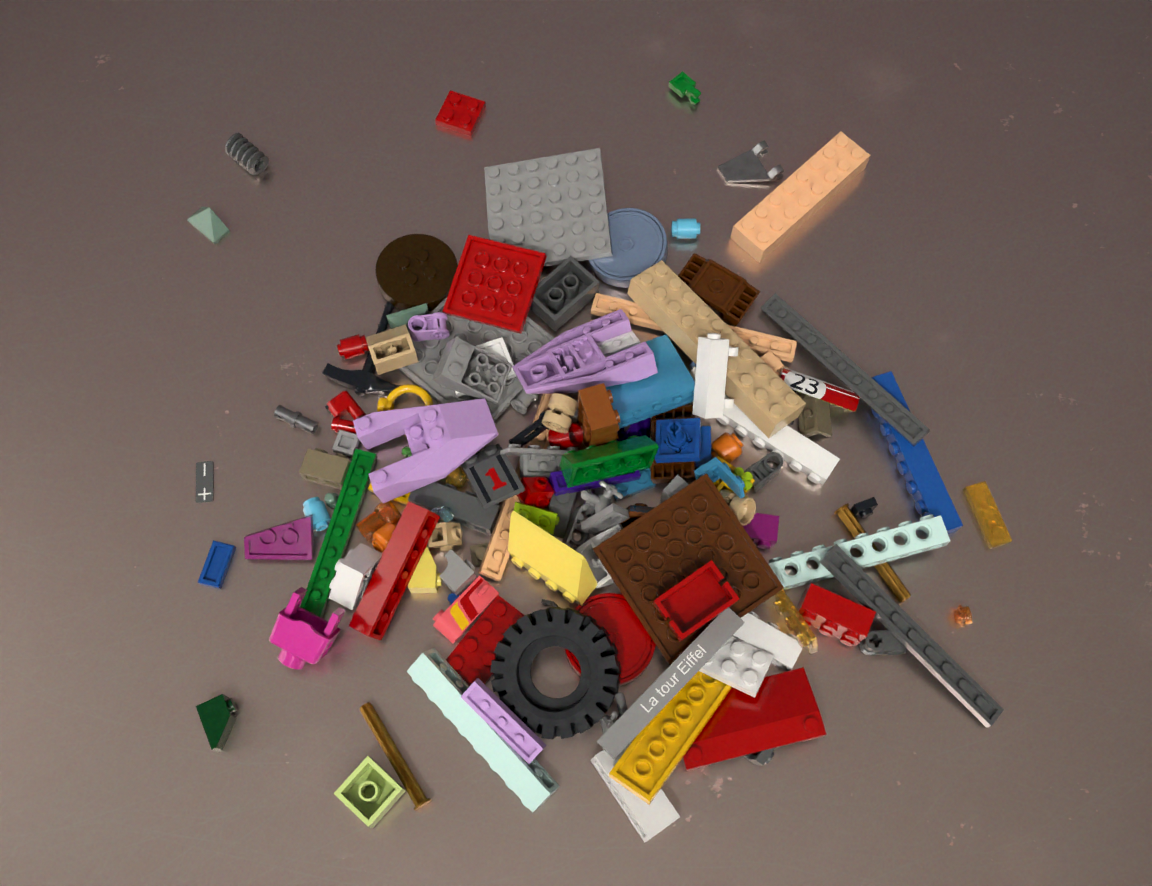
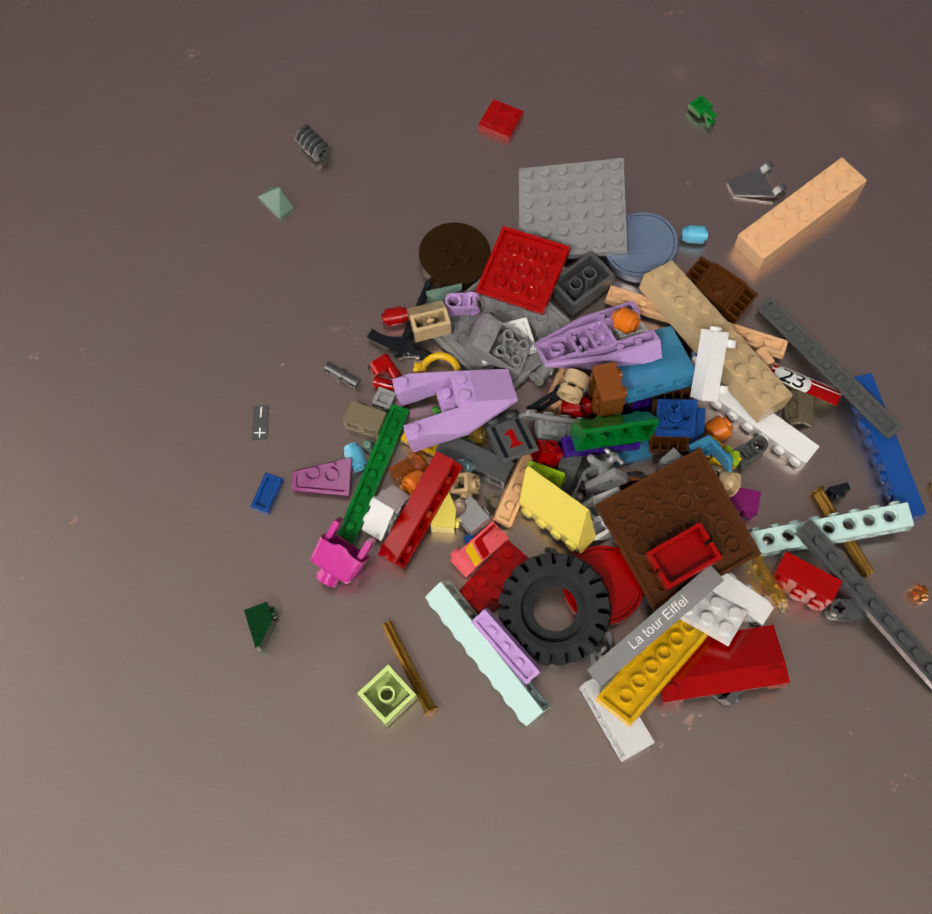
camera: 10 degrees right, 0 degrees up
none -> orange head [611,306,641,335]

